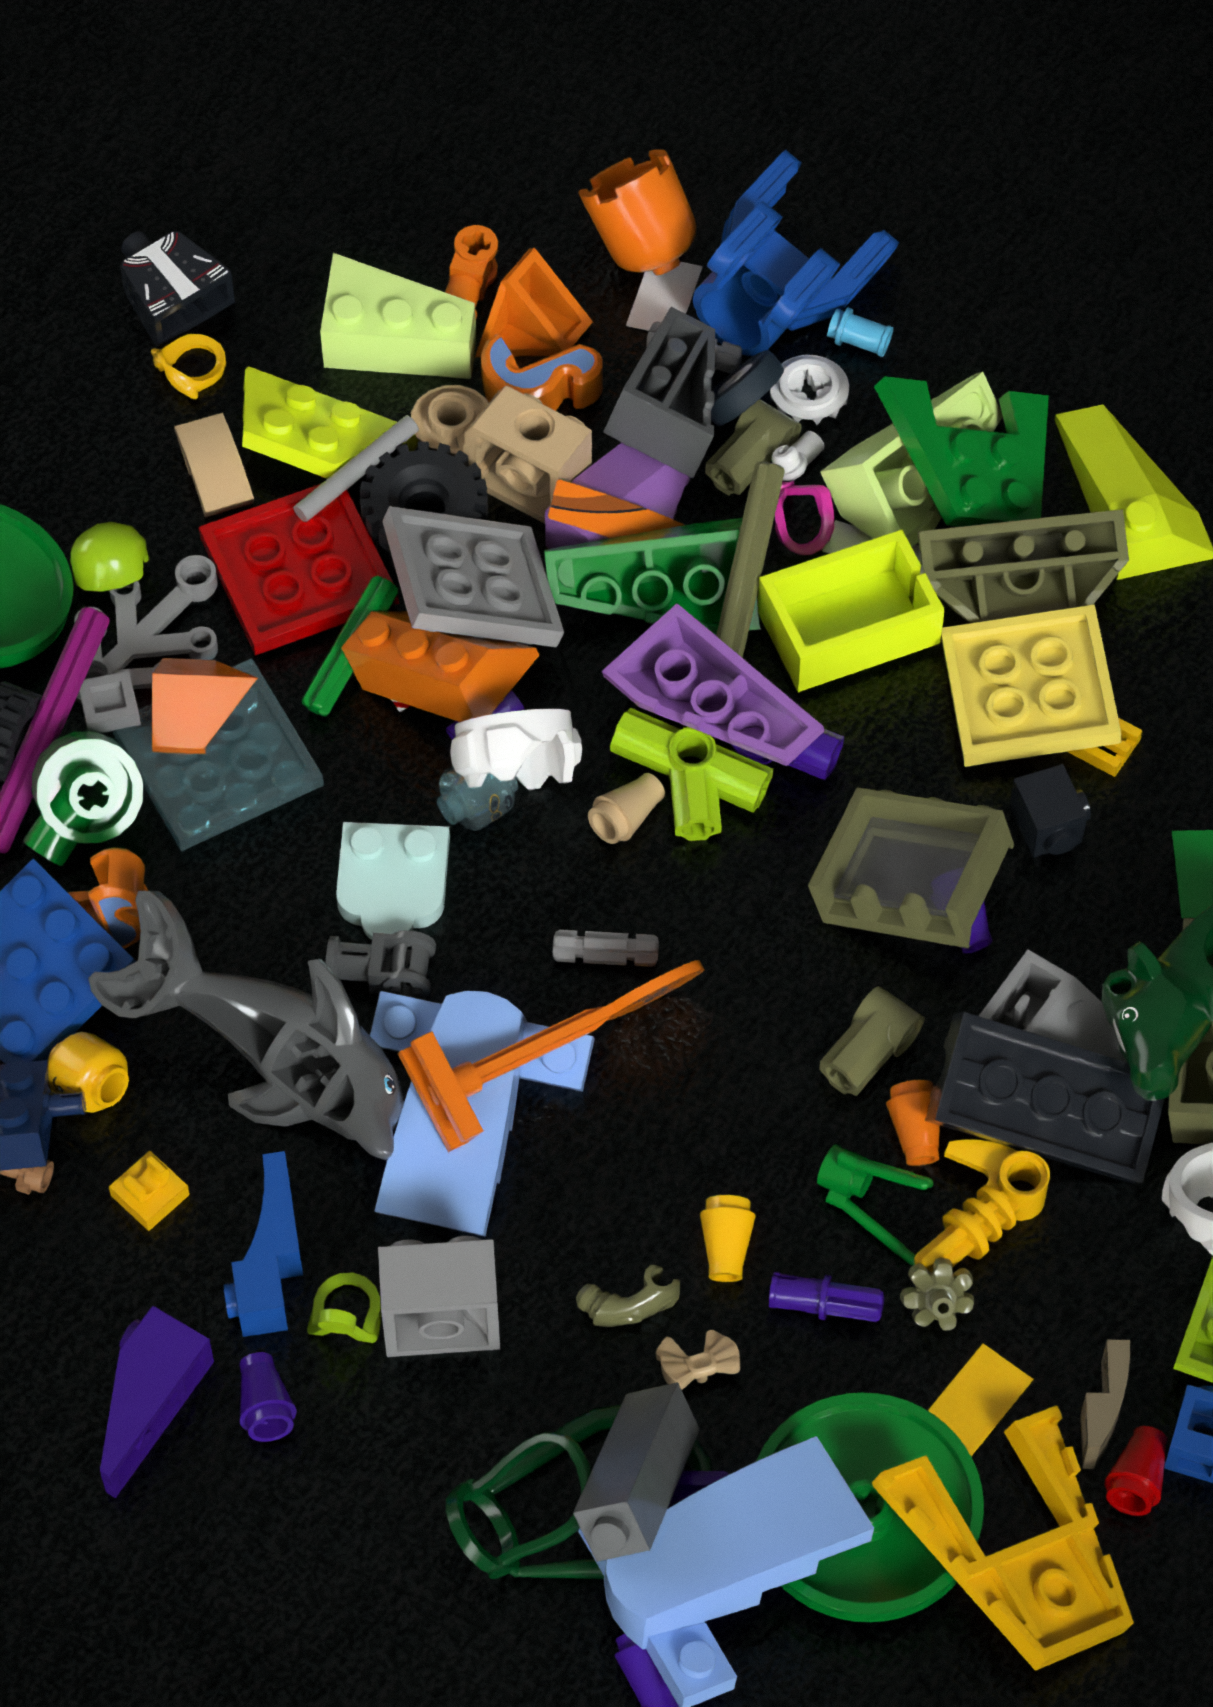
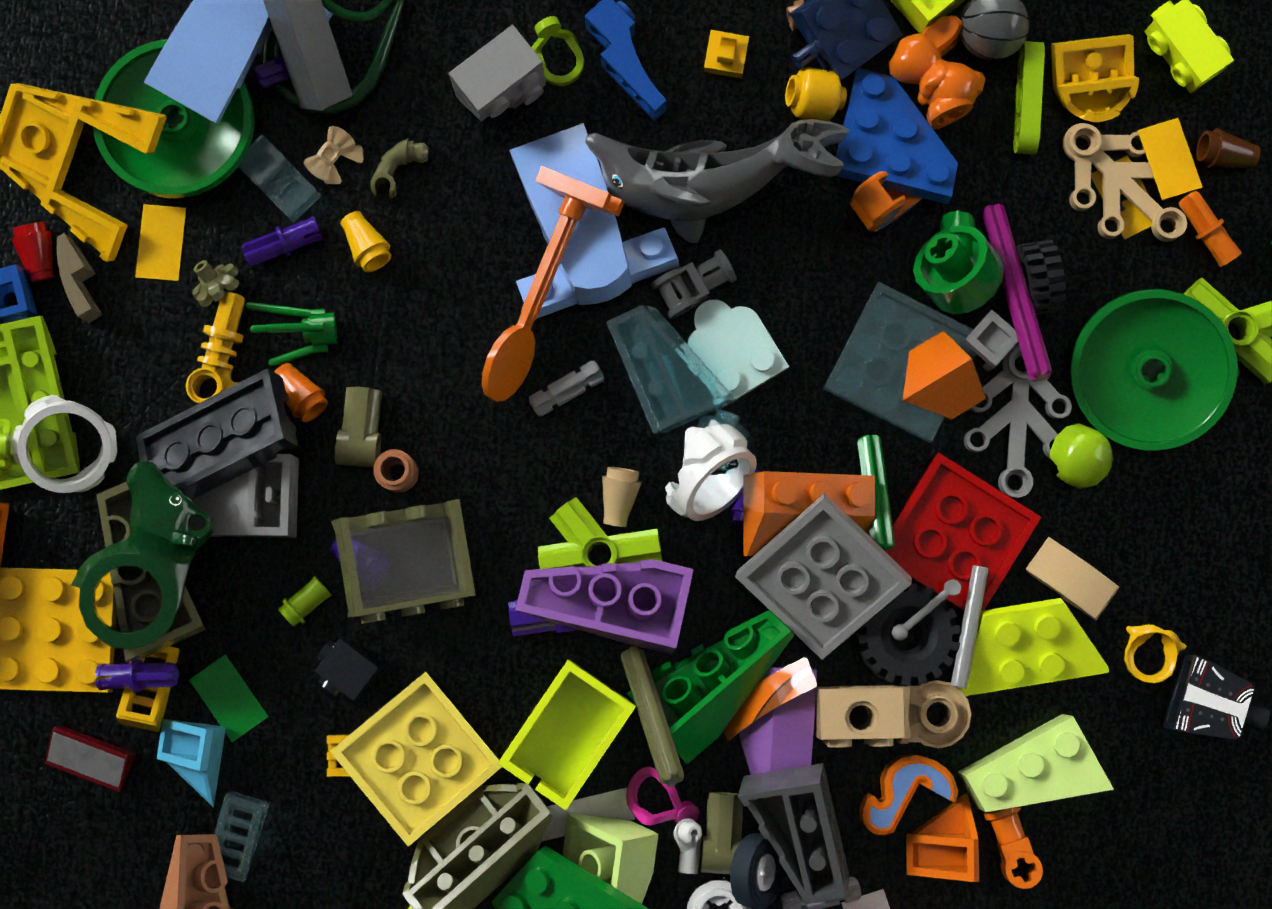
camera: 145 degrees right, 25 degrees up
none -> clear light blue slope [238,135,321,223]
none -> lime pin [278,576,332,627]
none -> nougat brick [374,449,419,493]
none -> clear light blue wedge [606,305,737,433]
none -> light grey hinge [892,579,961,641]

